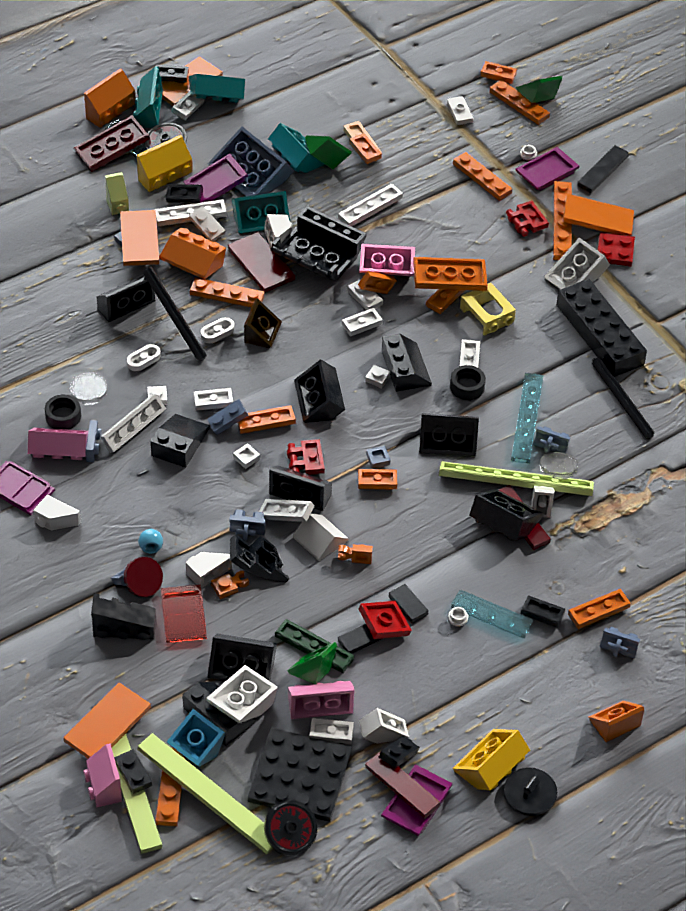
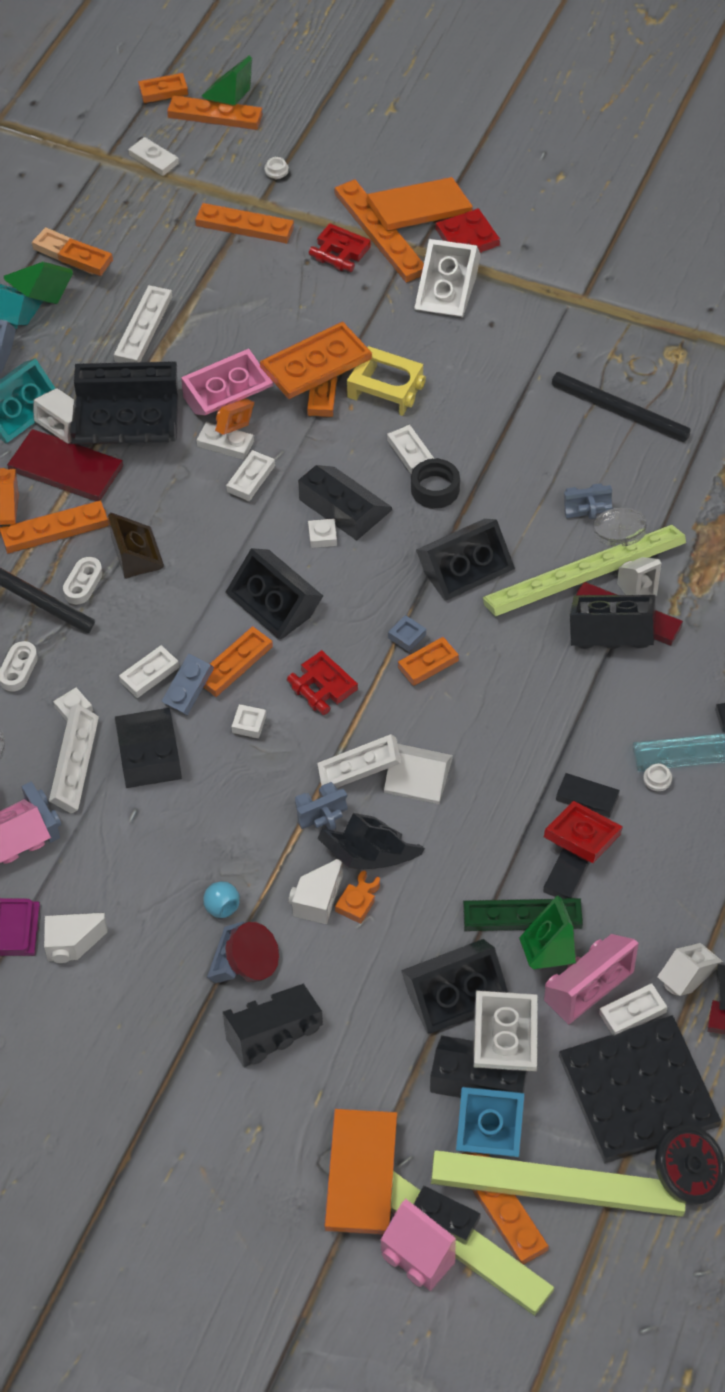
camera: 30 degrees left, 5 degrees up
clear red piece [161,584,207,643] -> none
black slope [269,465,332,511] -> none
orange plate [338,544,373,564] -> none
clear light blue tile [511,373,544,464] -> none
magenta piece [515,147,579,190] -> none
black brick [556,279,647,377] -> none
black tile [577,145,629,193] -> none

